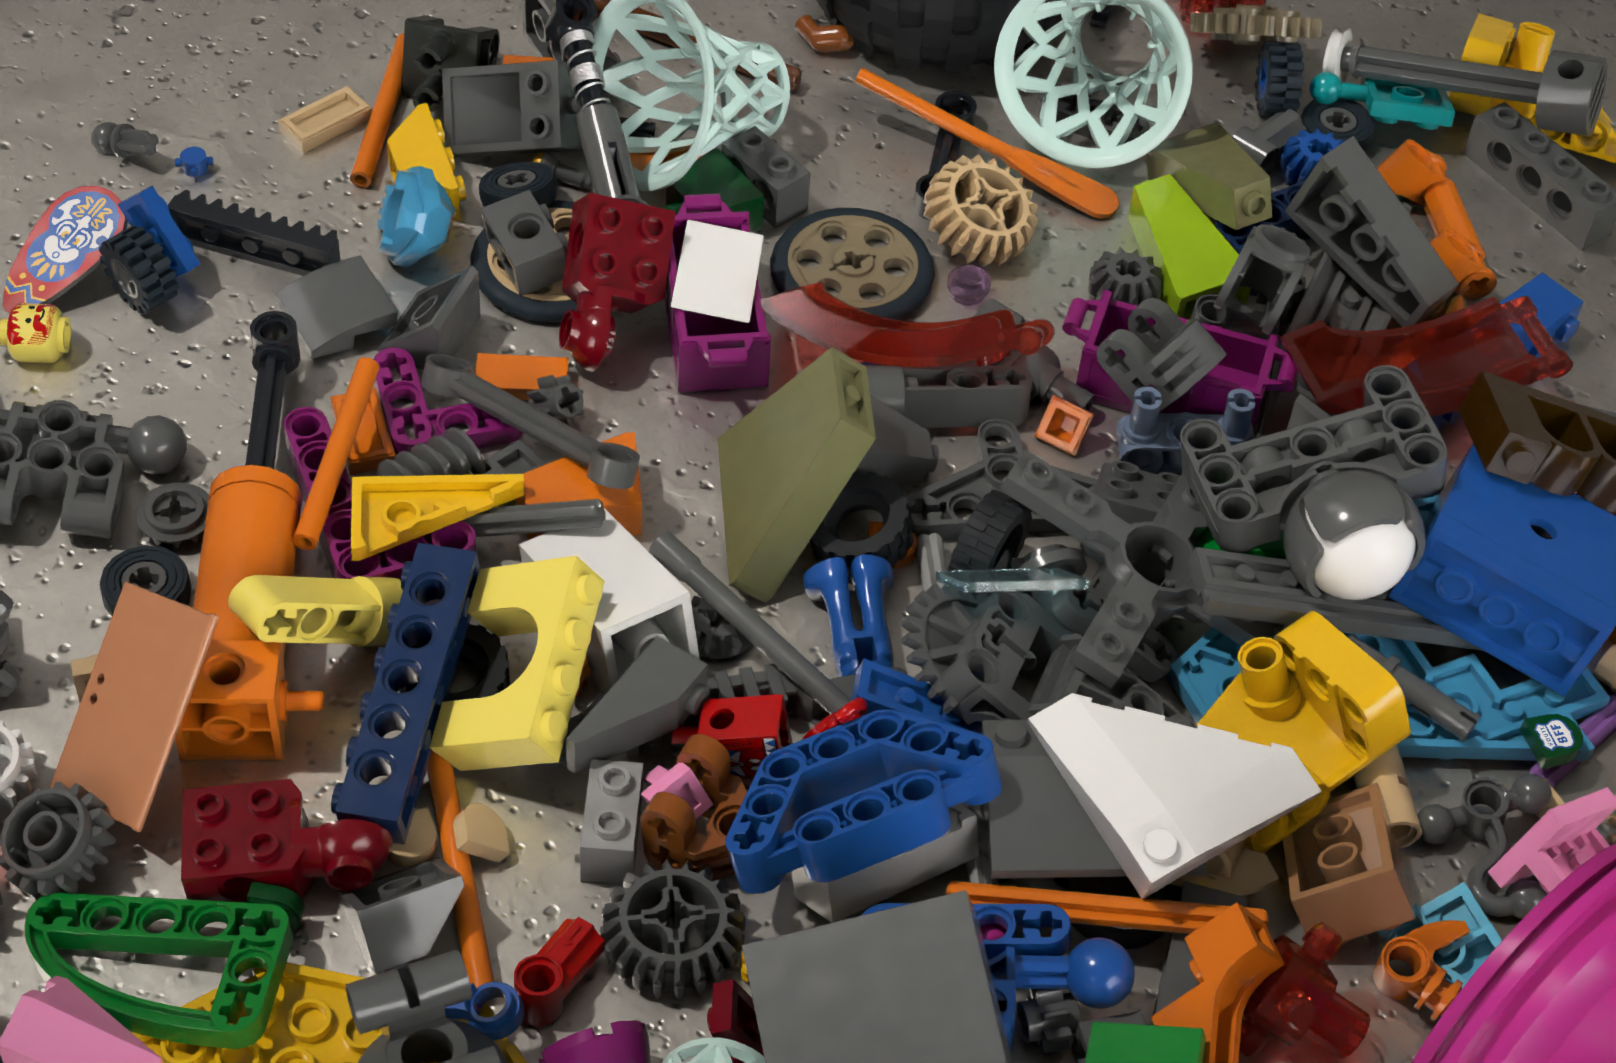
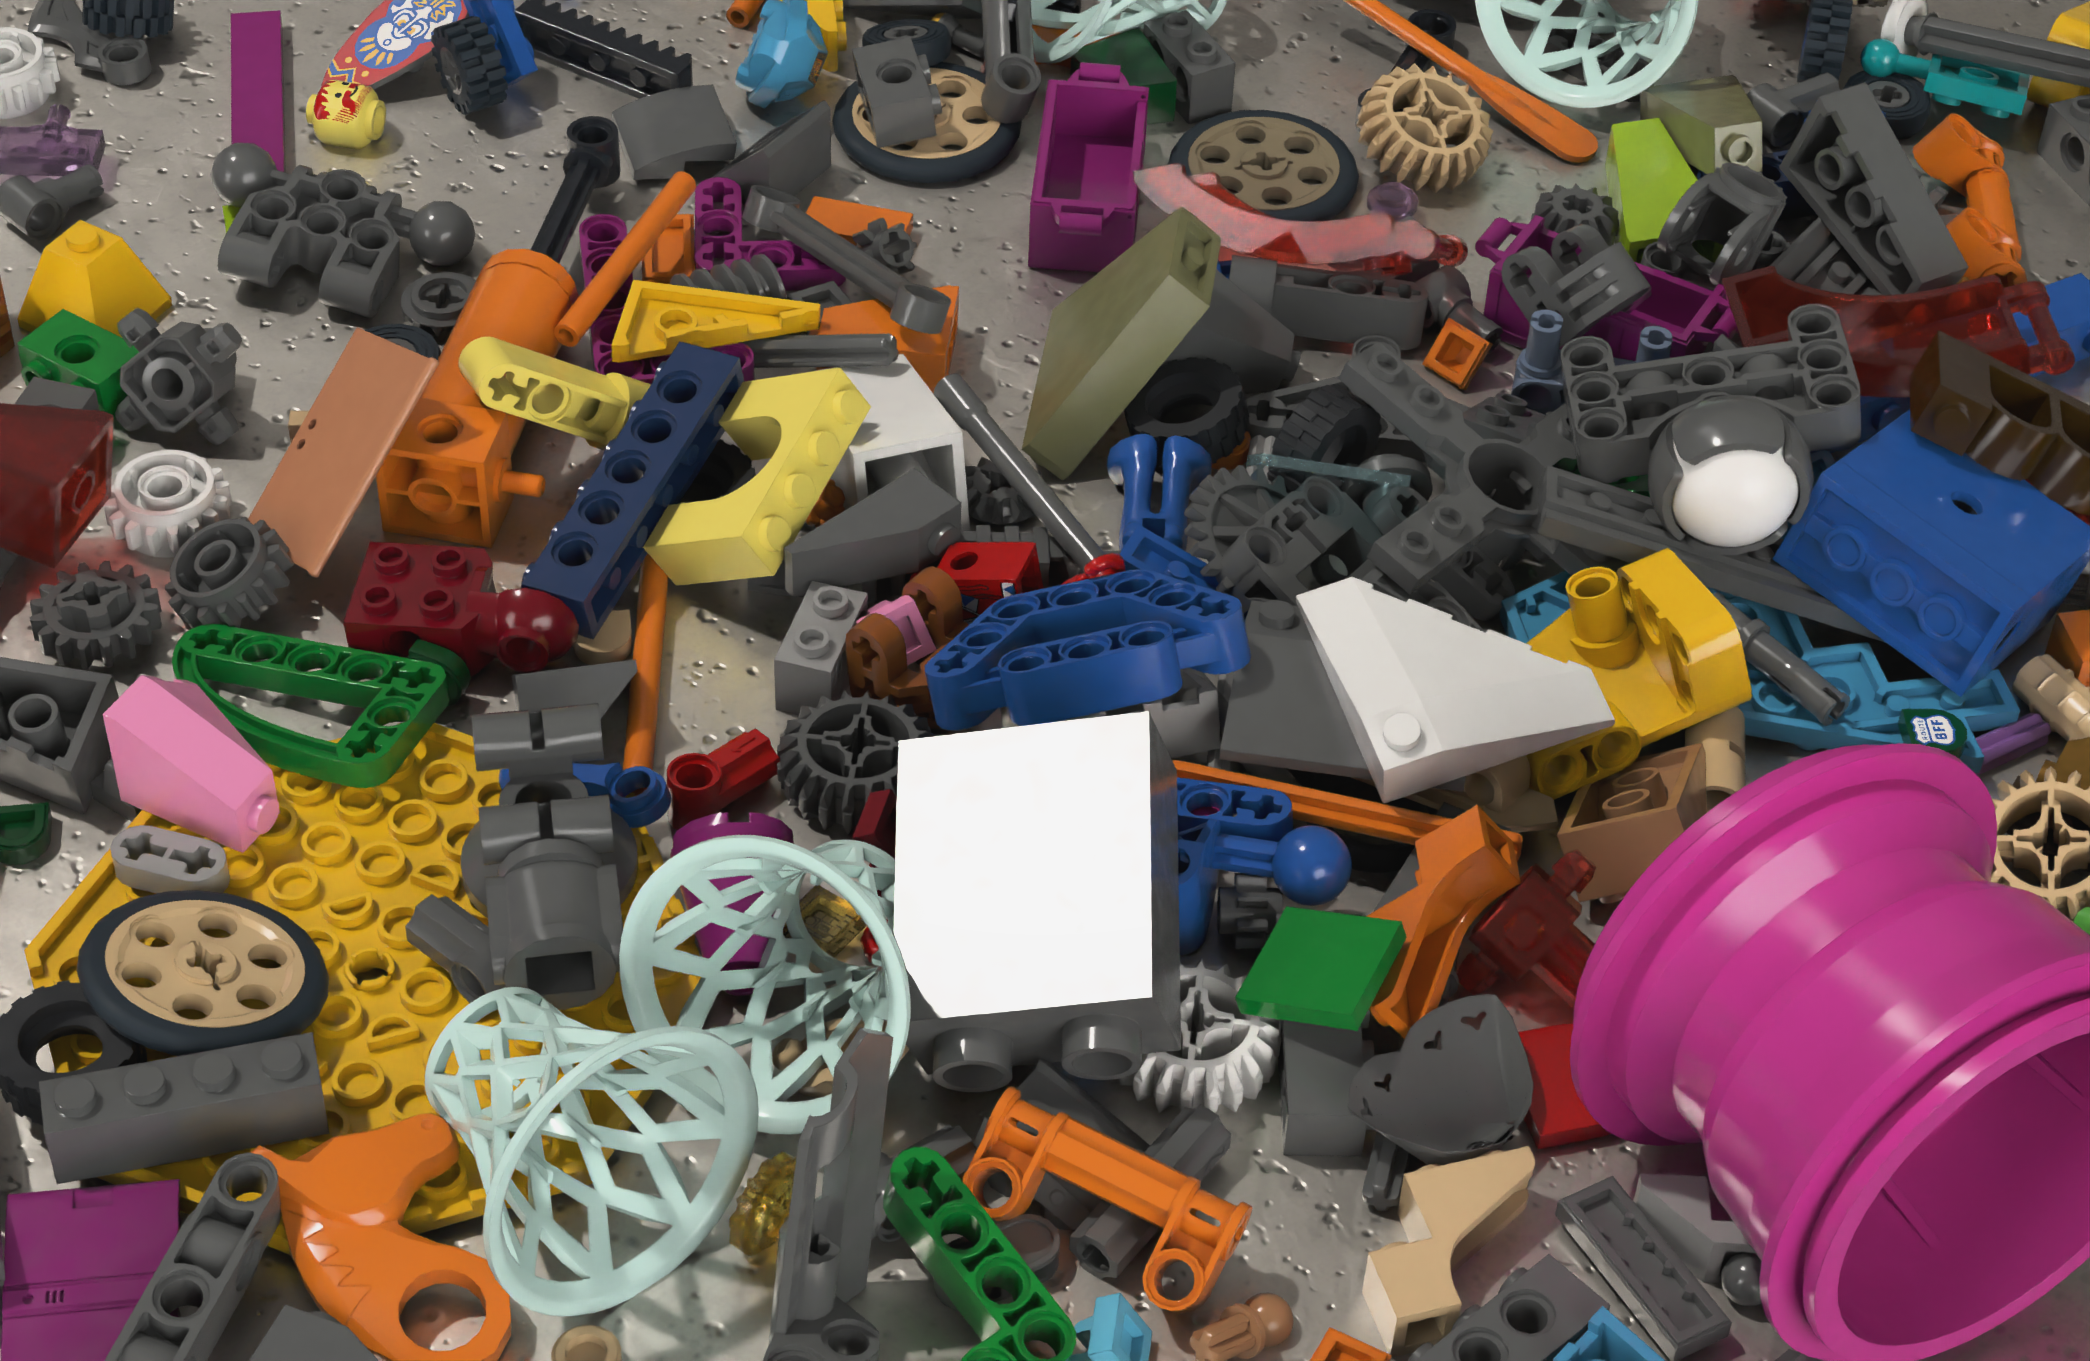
camera: 15 degrees right, 5 degrees down
tan tile [453,803,510,863] -> none
dark red brick [559,192,676,373] -> none
white sticker [671,220,764,323] -> none

